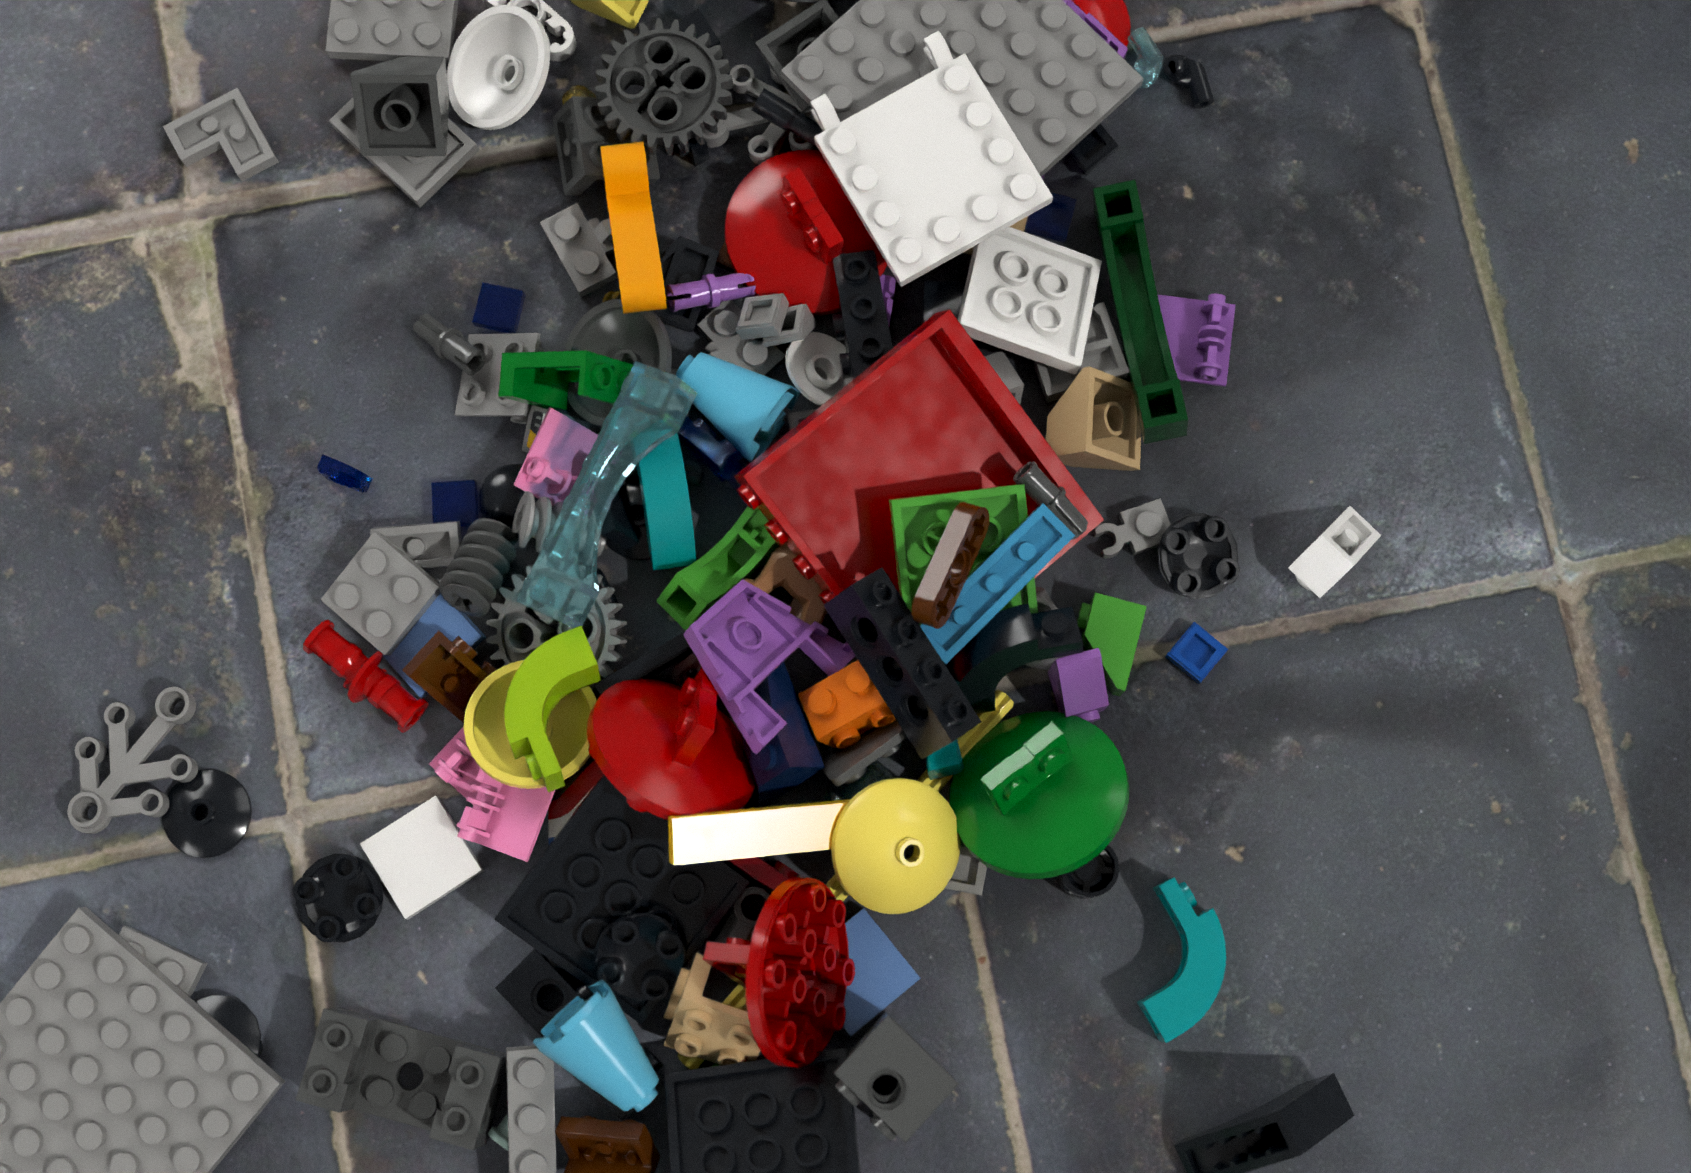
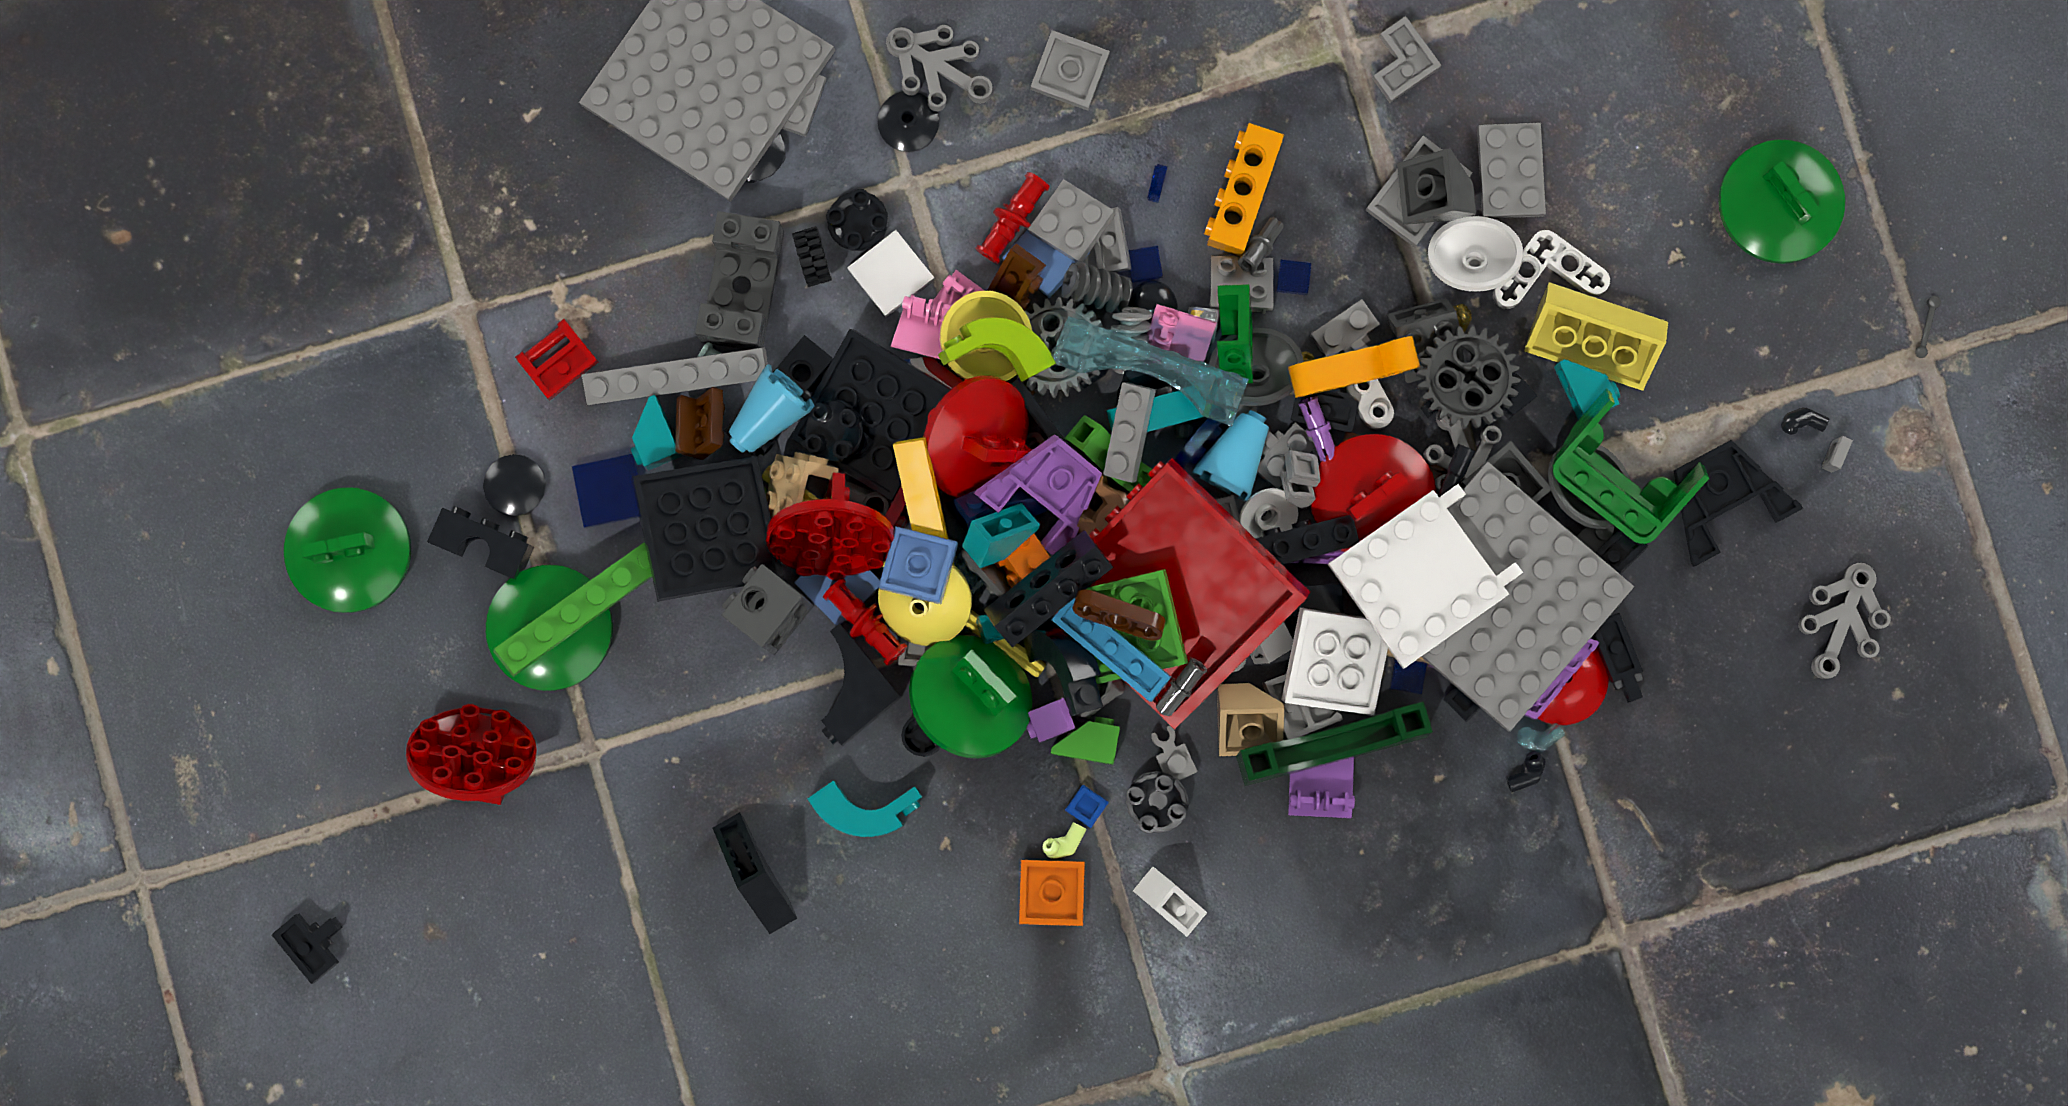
camera: 85 degrees right, 5 degrees up
none -> black tyre [792,226,832,287]
none -> black arch [821,623,902,746]
none -> red piece [823,578,908,666]
none -> medium blue tile [878,526,958,605]
none -> teal slope [962,503,1040,568]
none -> orange plate [1019,860,1085,926]
none -> light grey plate [1030,30,1110,111]
none -> yellowish green arm [1042,822,1087,859]
none -> light grey plate [1103,382,1156,483]
none -> light orange brick [1204,123,1284,257]
none -> white plate [1346,379,1394,430]

